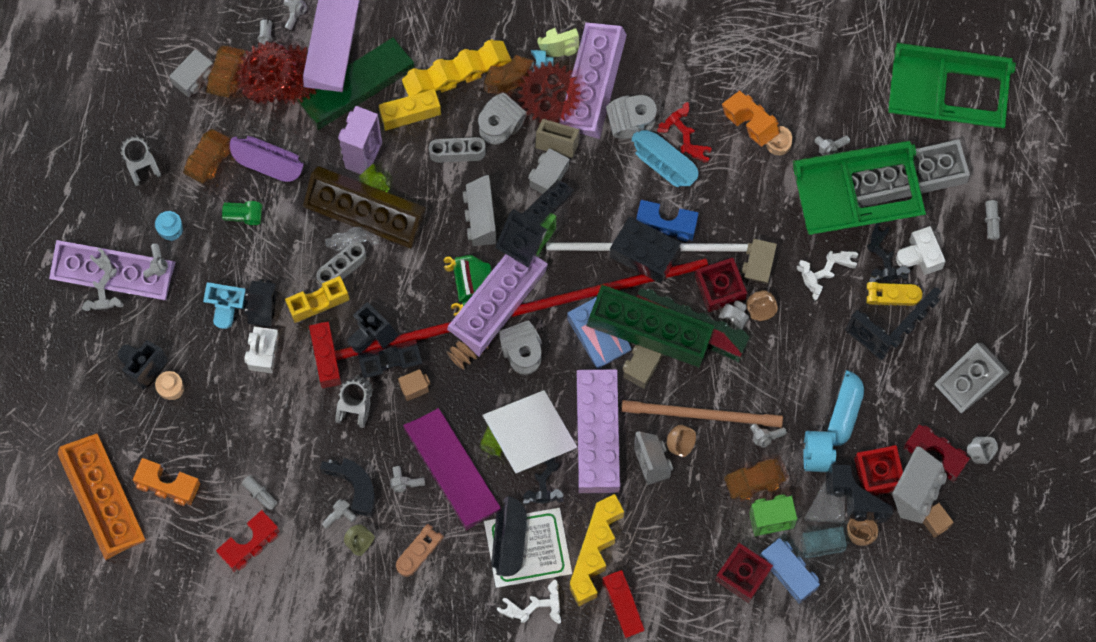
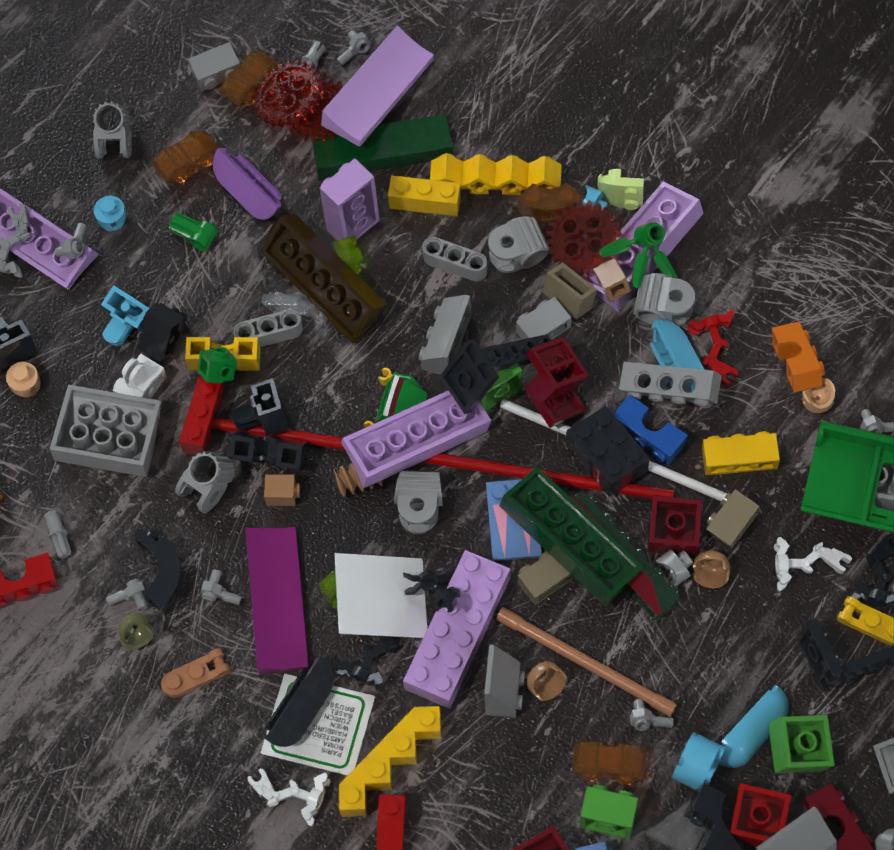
camera: 30 degrees right, 5 degrees down
none -> light grey slope [50,385,162,477]
none -> green brick [197,347,237,383]
none -> black piece [403,565,460,613]
none -> dark red bracket [524,336,589,428]
none -> medium nougat brick [593,259,631,302]
none -> green plant [599,222,678,288]
none -> light grey brick [619,362,722,407]
none -> yellow brick [702,431,780,475]
none -> bright green brick [768,715,835,774]

